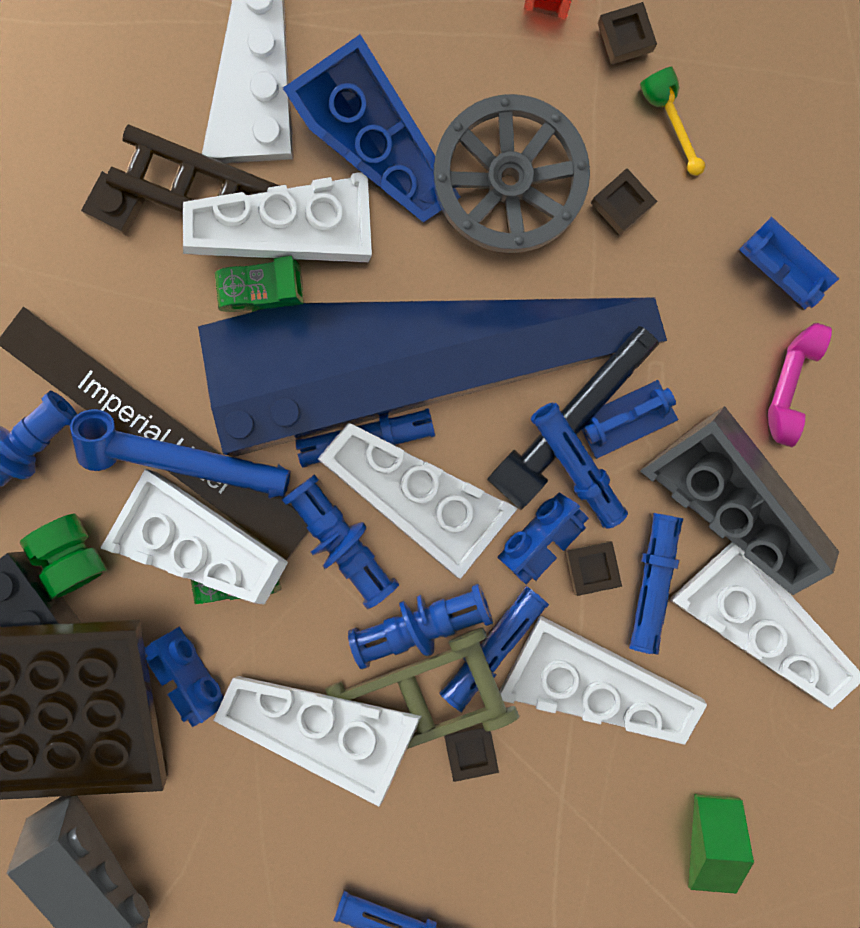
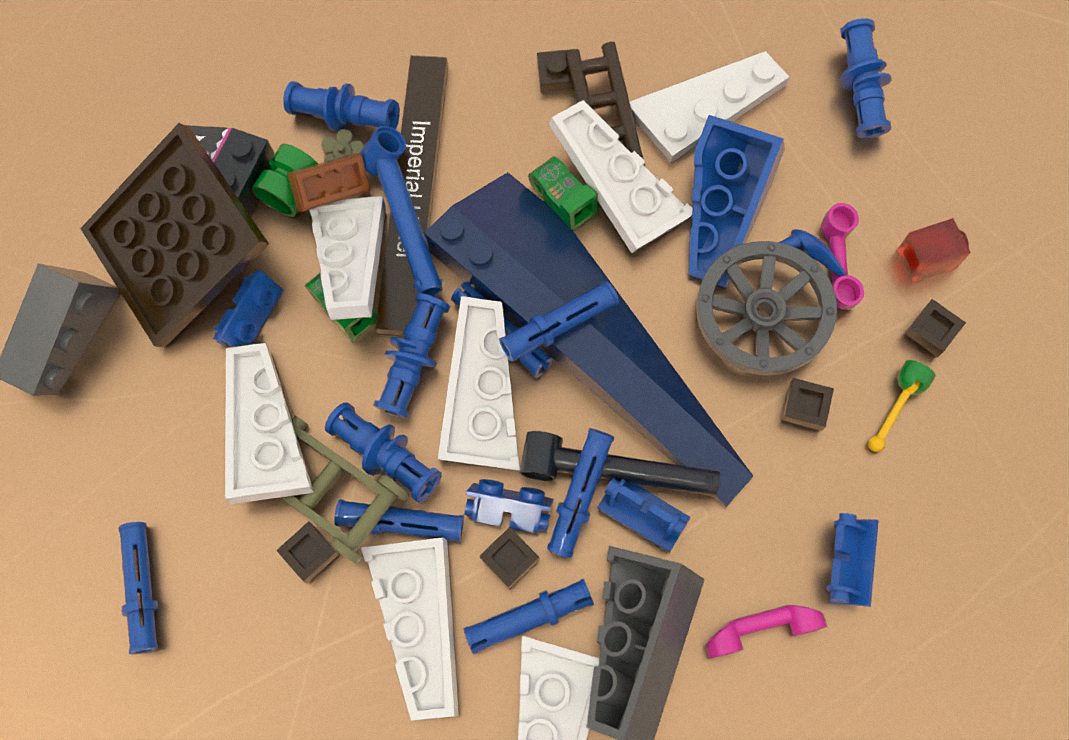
camera: 70 degrees right, 15 degrees down
none -> dark orange plate [287,153,371,212]
none -> olive plant [321,129,364,162]
none -> blue pin [499,281,619,362]
none -> blue bar [779,229,847,276]
none -> dark pink bar [821,203,864,309]

